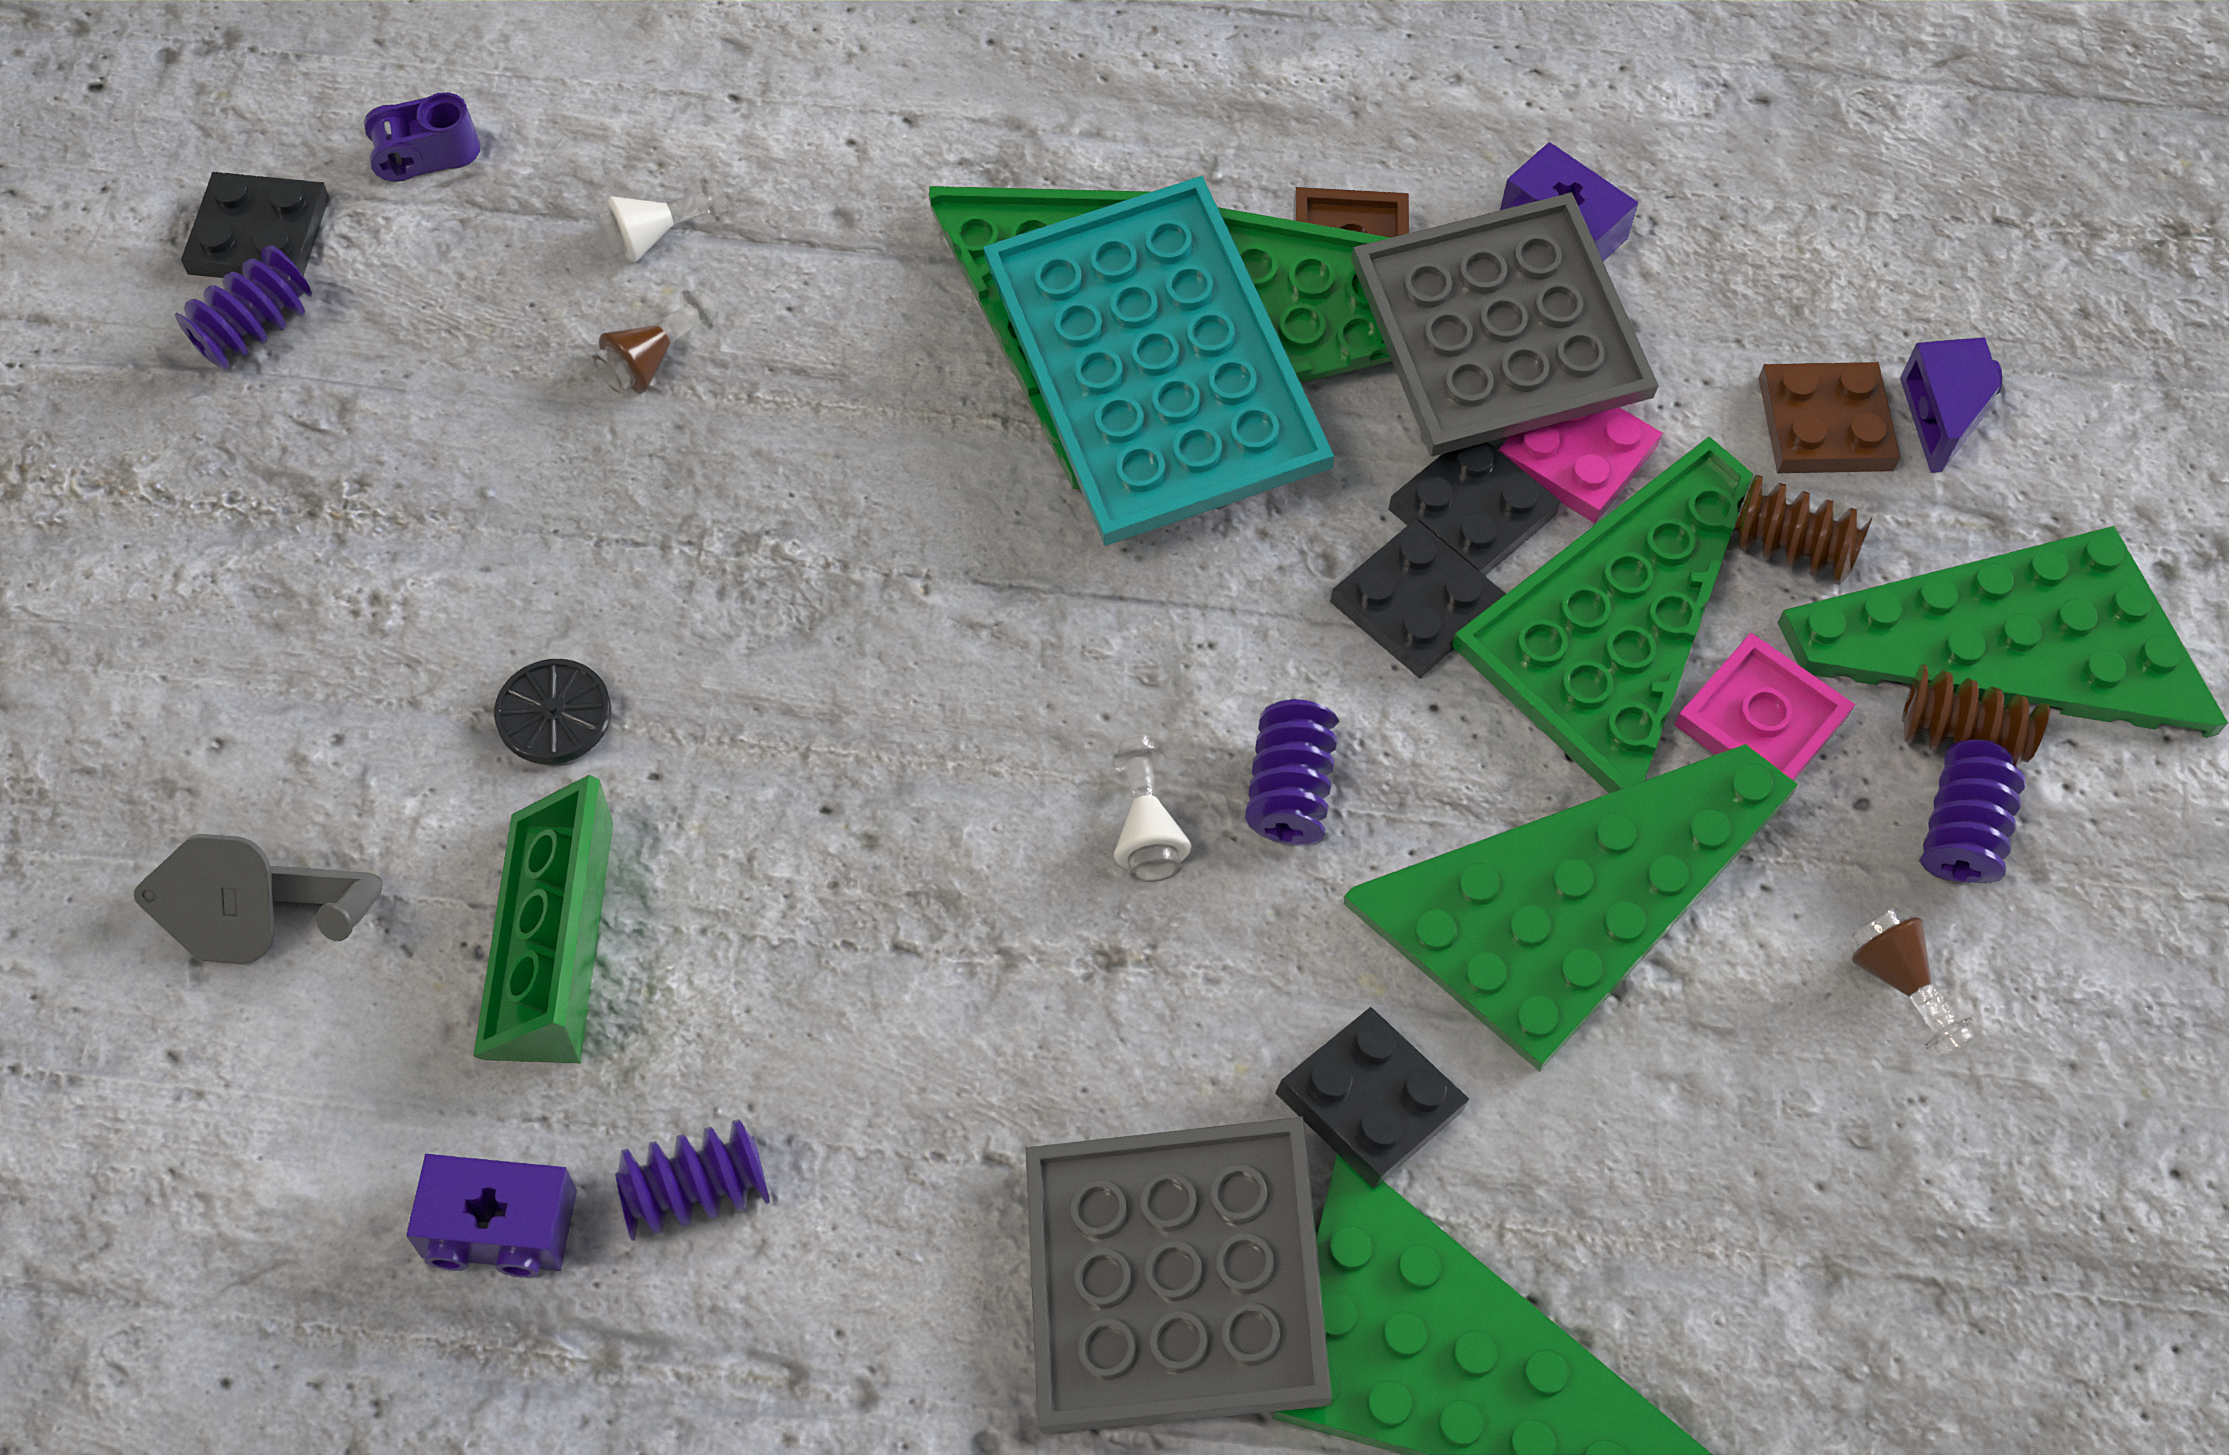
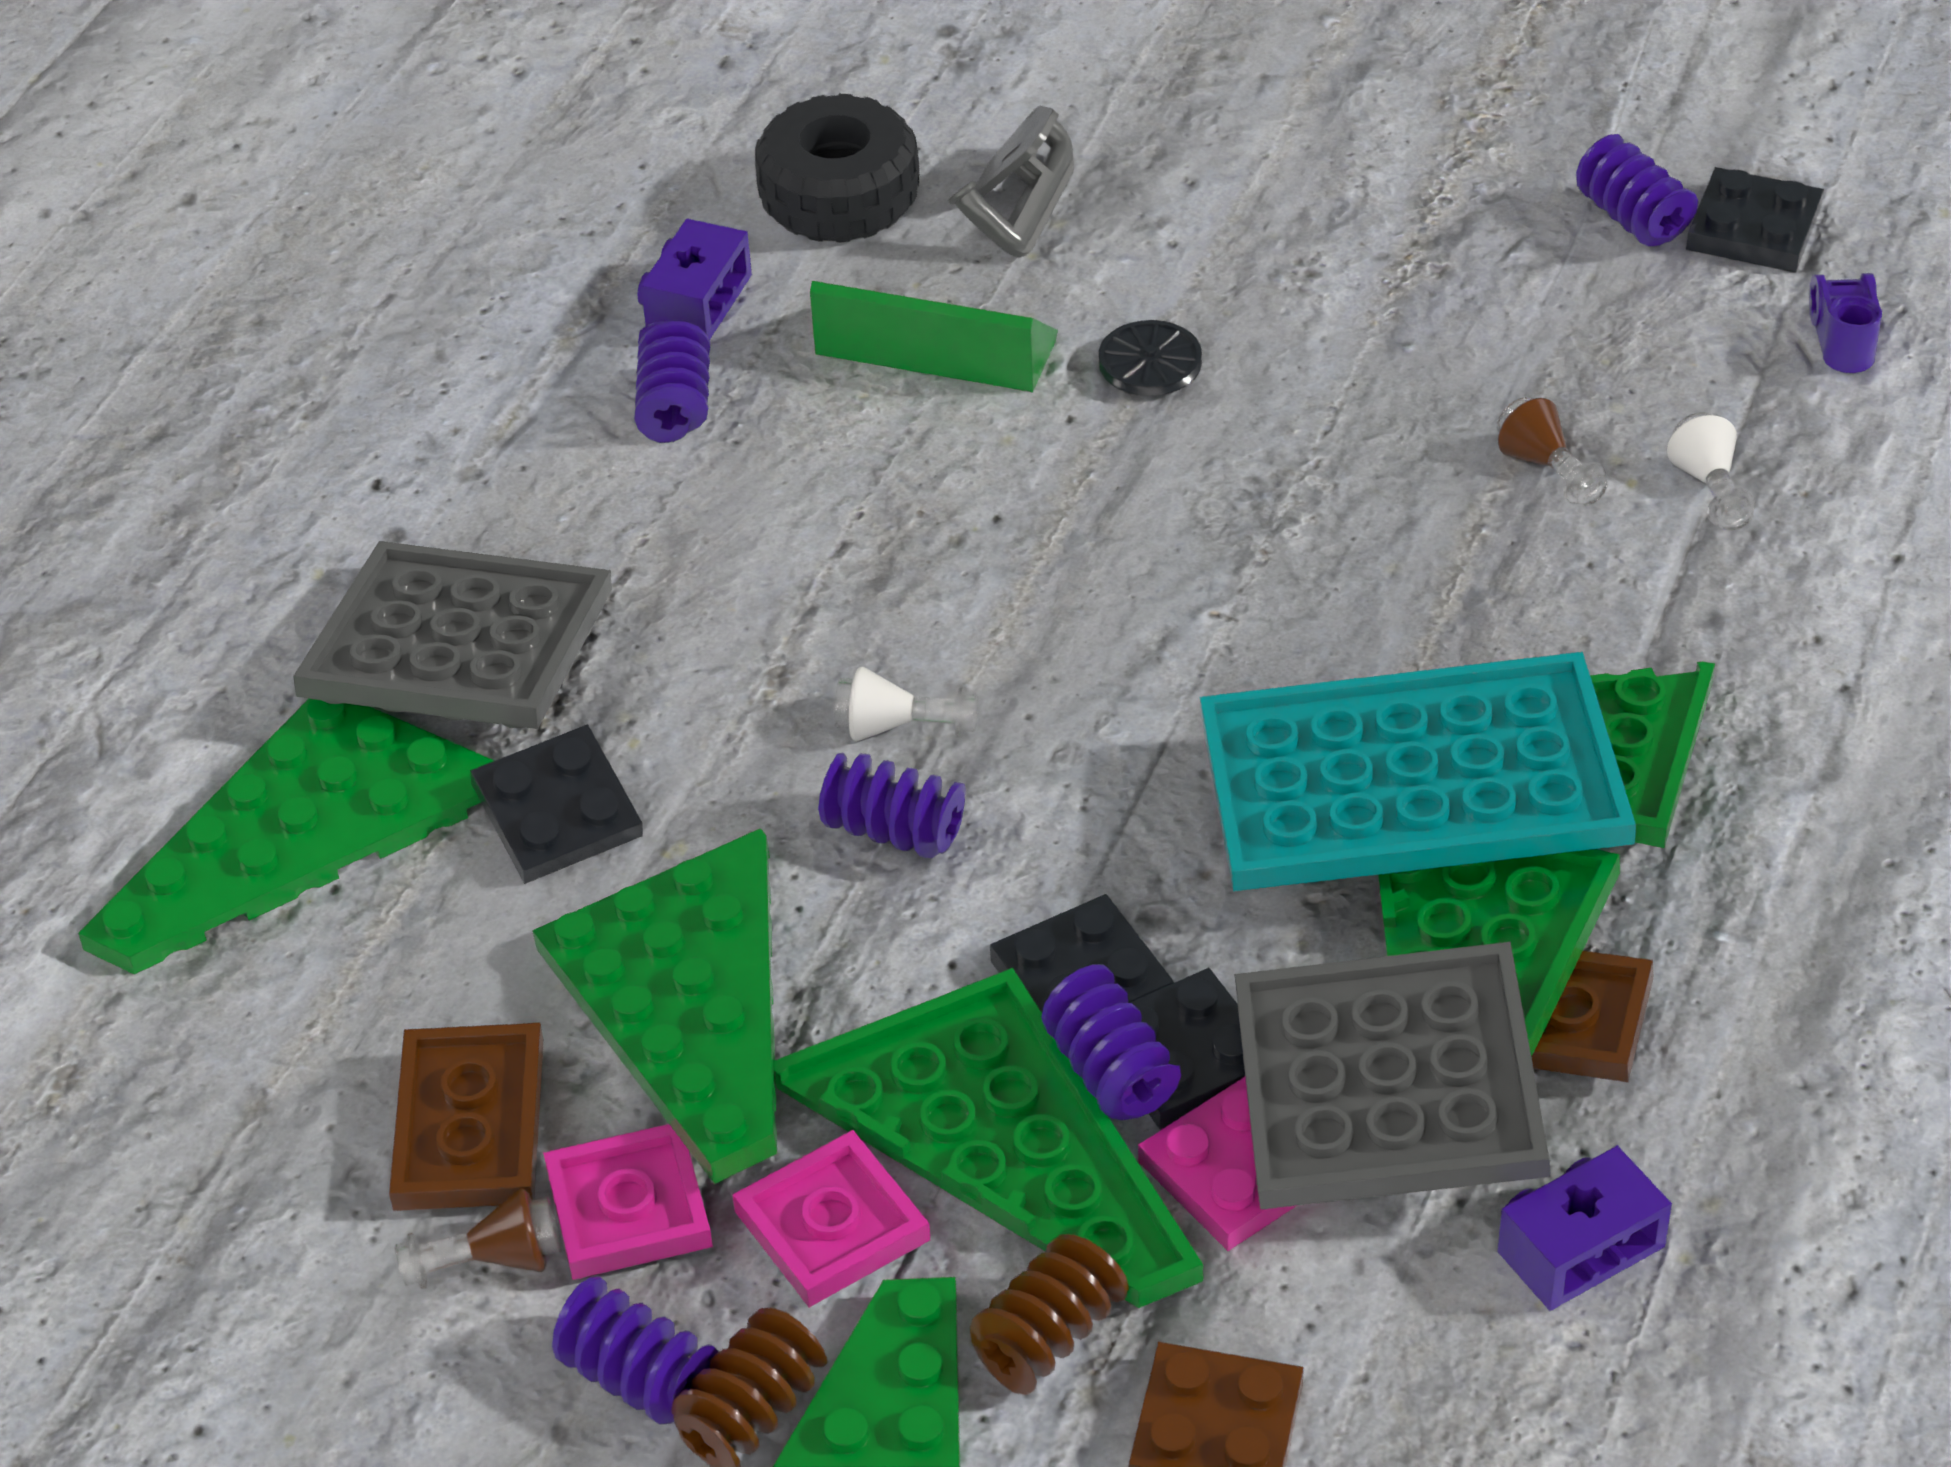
camera: 110 degrees right, 15 degrees down
none -> reddish brown plate [389,1023,544,1211]
none -> dark pink plate [544,1124,713,1280]
none -> black tyre [755,94,920,243]
none -> dark purple piece [1041,964,1181,1120]

